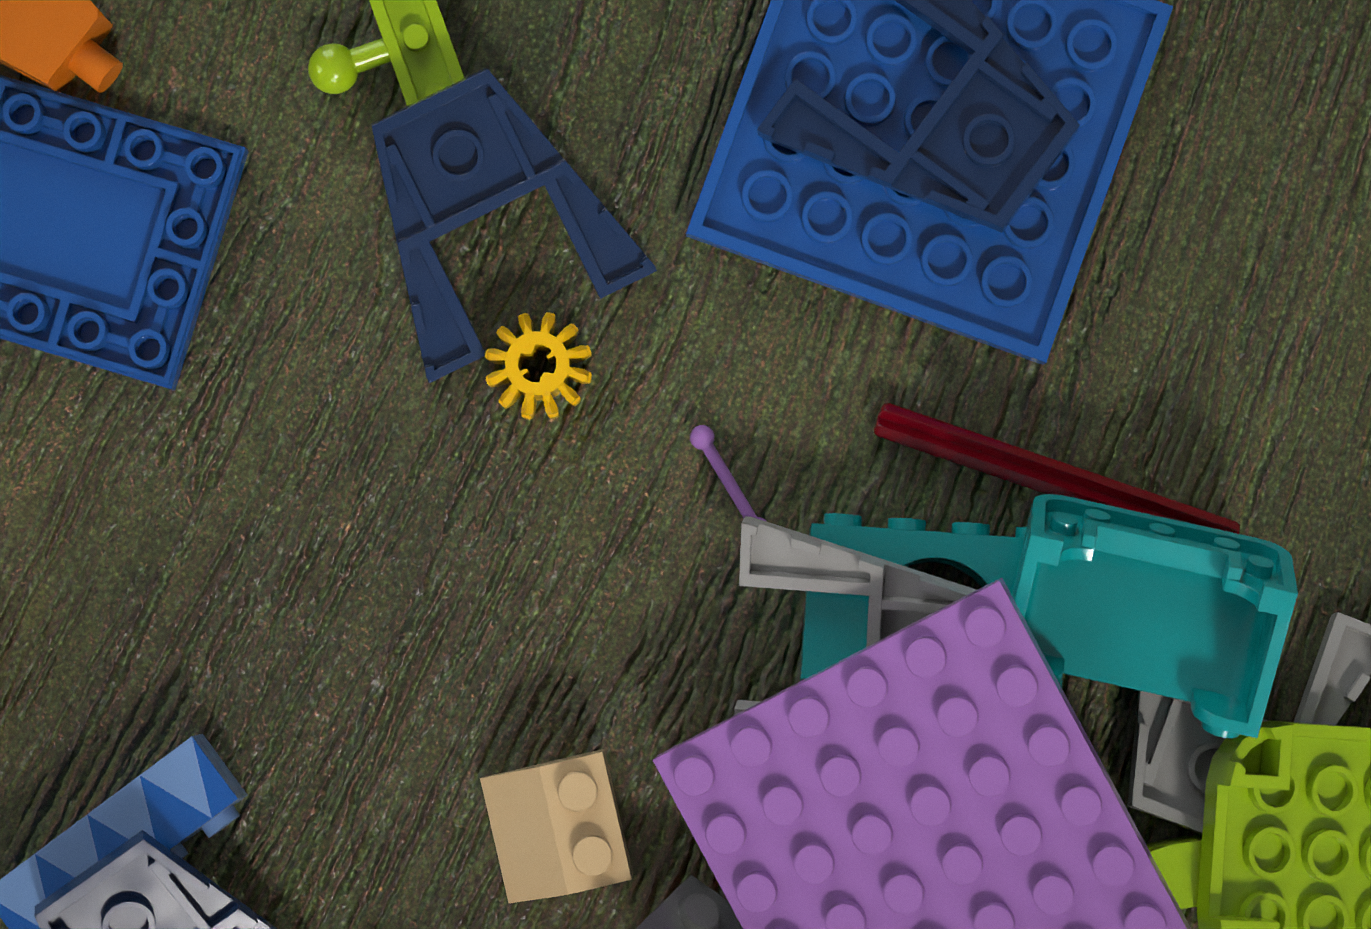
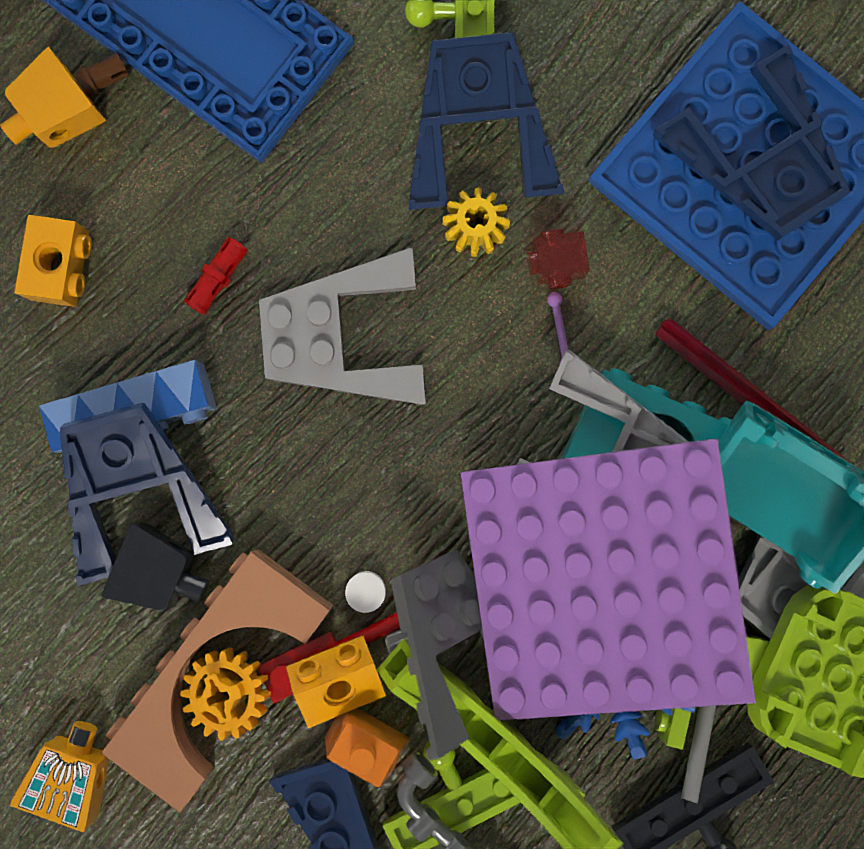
camera: 20 degrees right, 0 degrees up
tan slope [480,749,633,903] -> none
none -> red pin [183,236,249,316]
none -> light grey wing [259,248,426,405]
none -> clear red brick [527,229,590,289]

